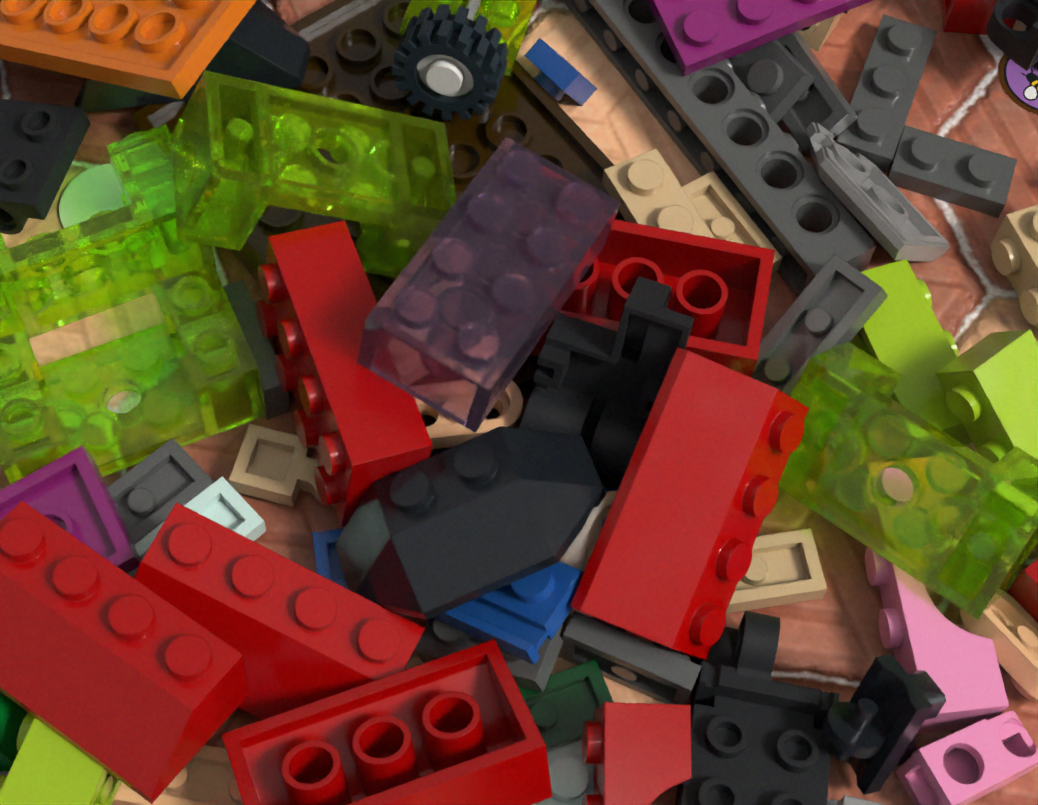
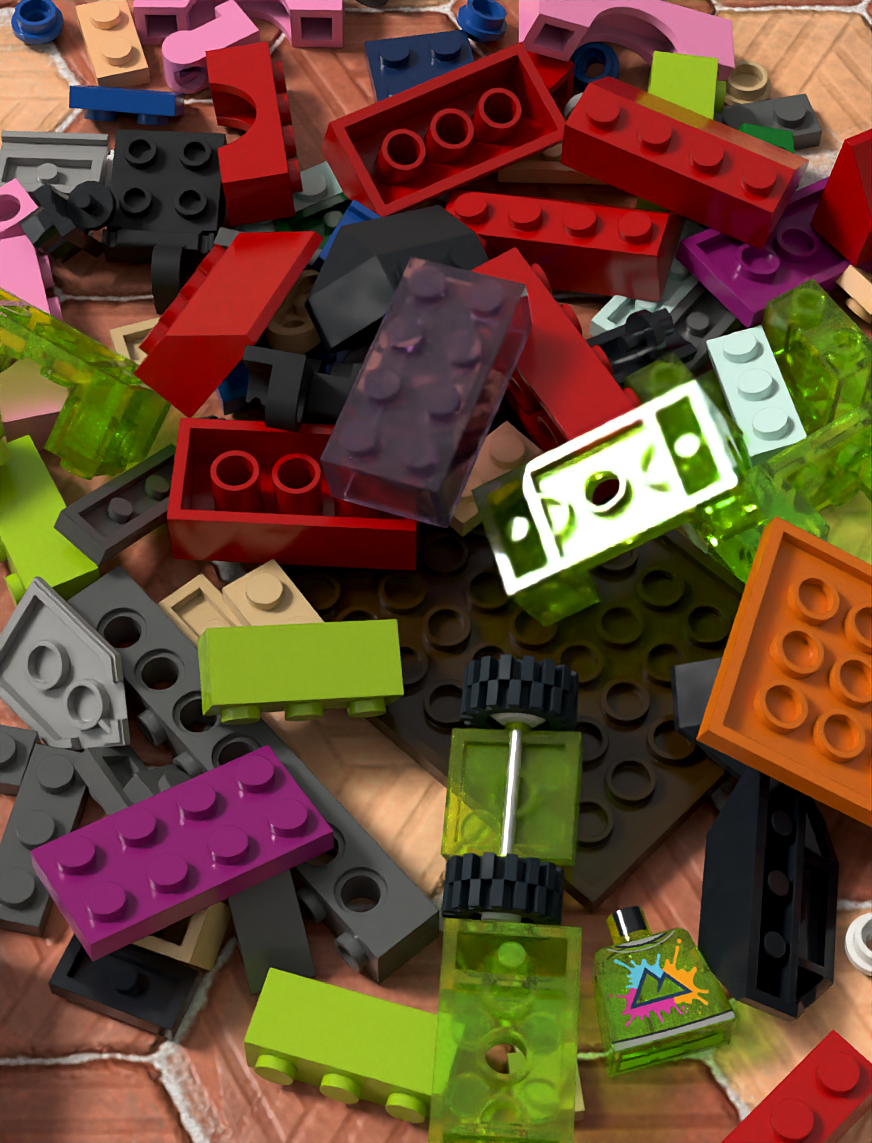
camera: 175 degrees right, 5 degrees down
blue plate [524,38,597,106] -> none
none -> lime brick [197,619,404,725]
none -> black hips [585,308,698,390]
none -> light aqua plate [706,325,811,473]

